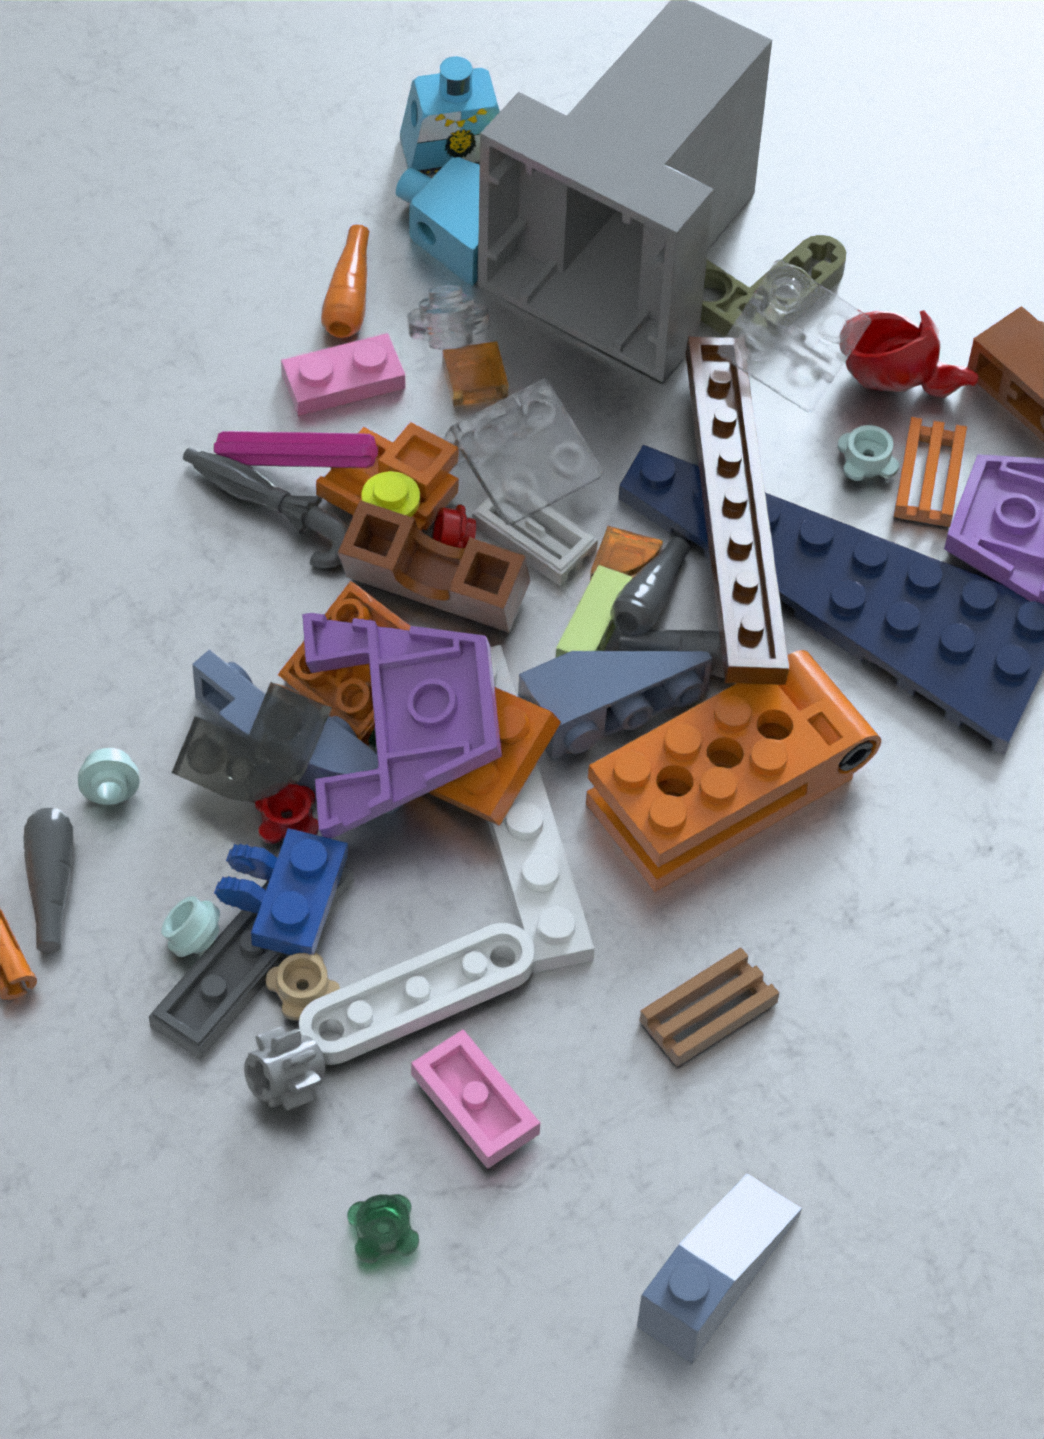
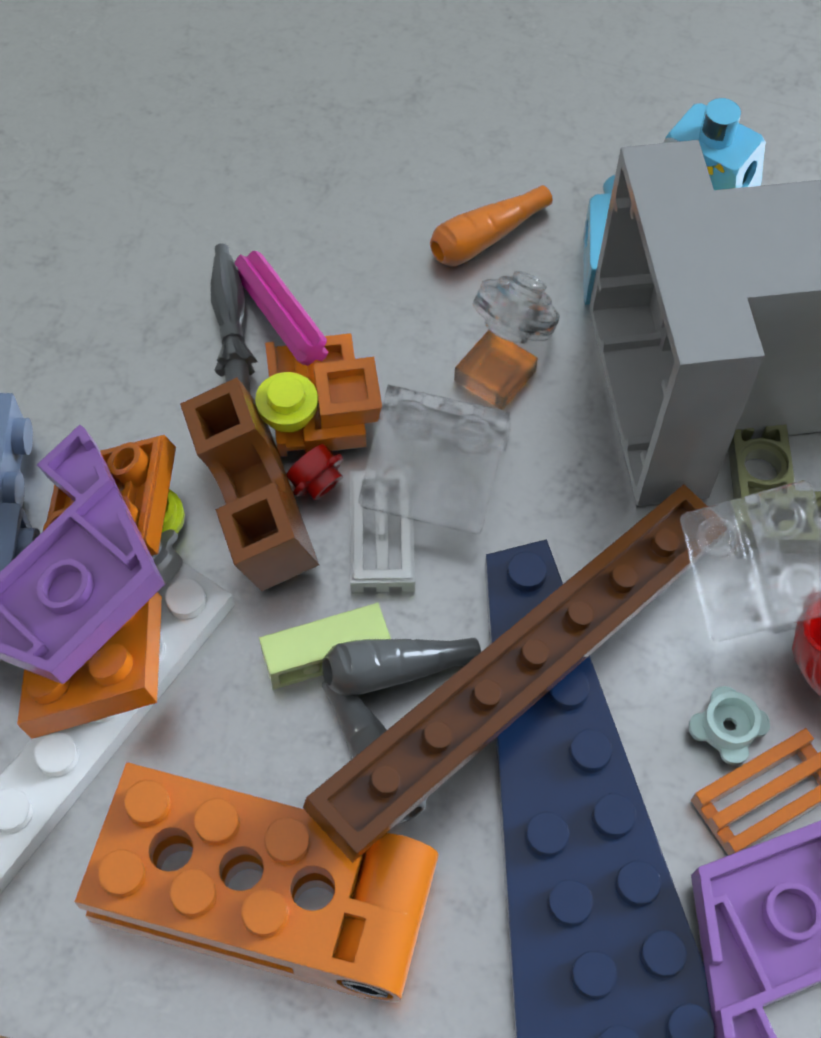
camera: 50 degrees right, 5 degrees up
bright pink plate [281,333,405,416] -> none
sand blue slope [518,651,712,760] -> none
clear orange tile [590,526,663,581] -> none

